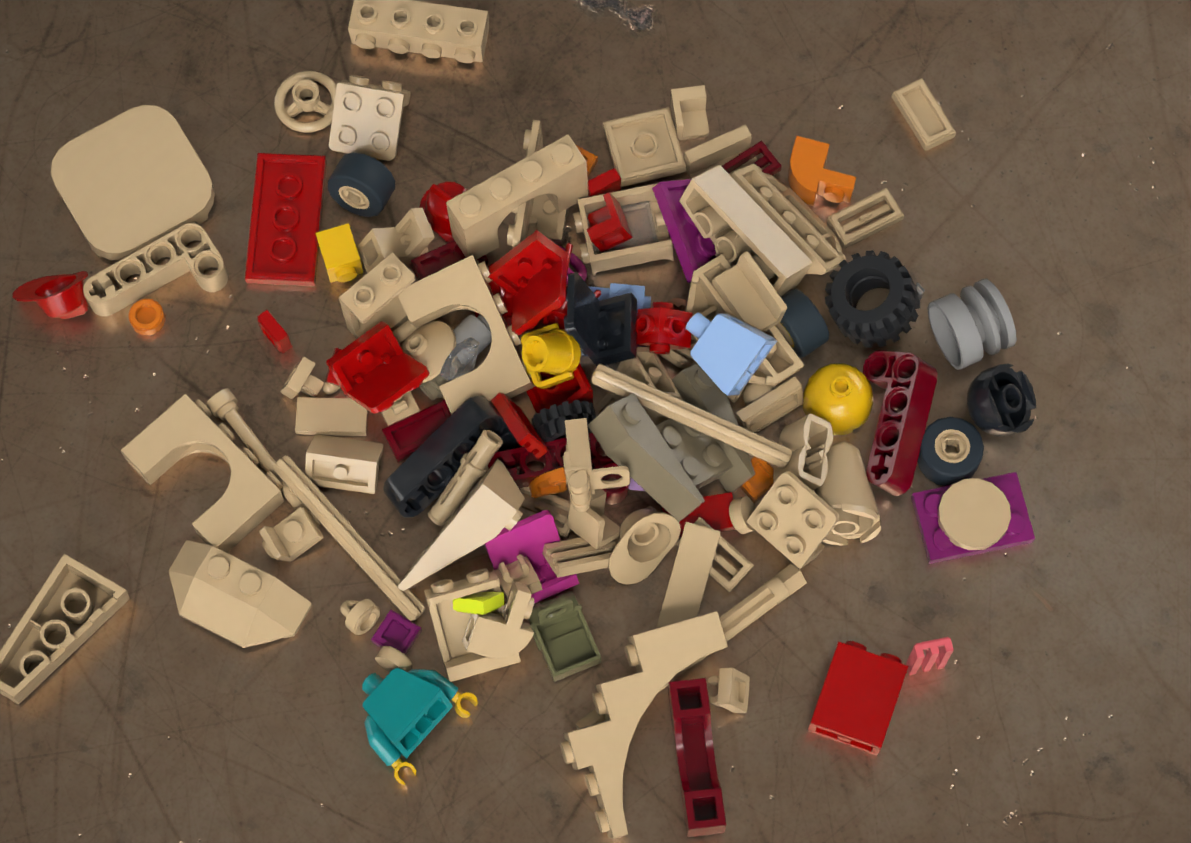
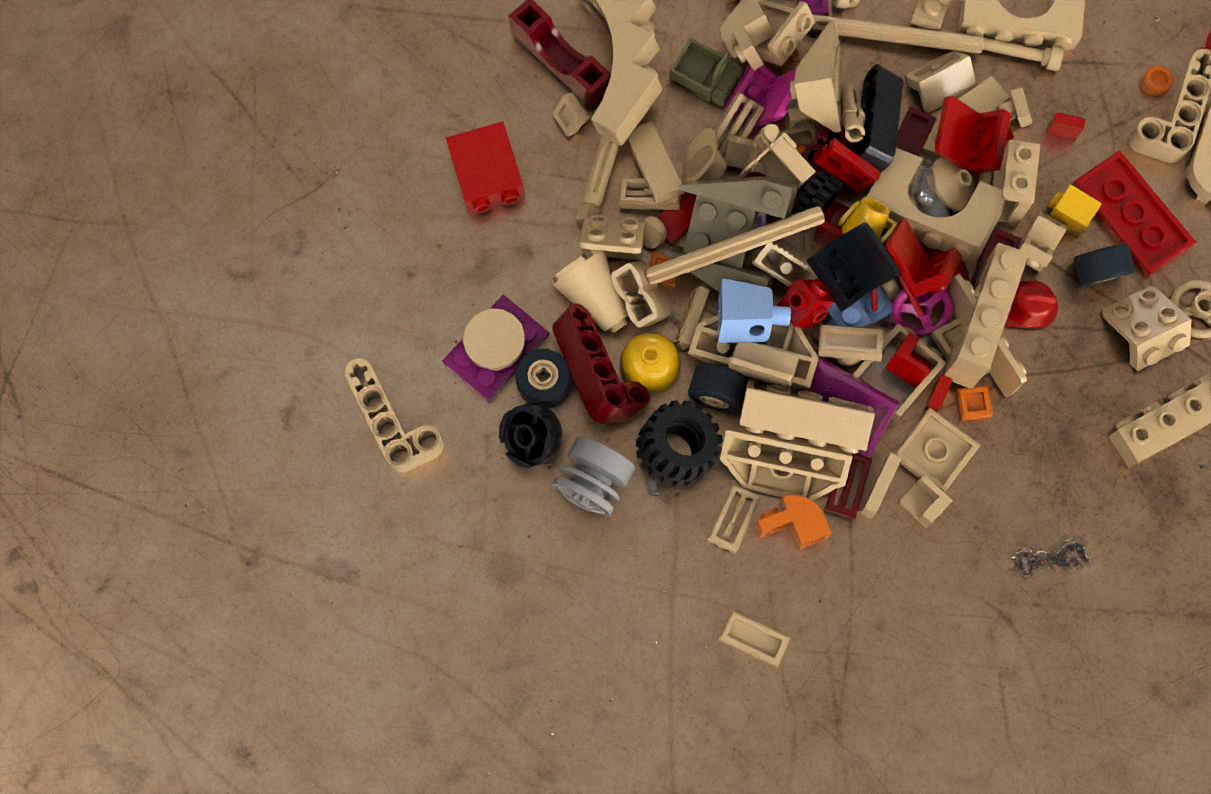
camera: 145 degrees right, 5 degrees up
neon yellow tile [453,592,504,615] -> none
tan tile [494,554,543,599] -> none
coral tile [906,637,954,675] -> none
none -> tan beam [344,358,444,473]
none -> tan tile [818,324,883,367]

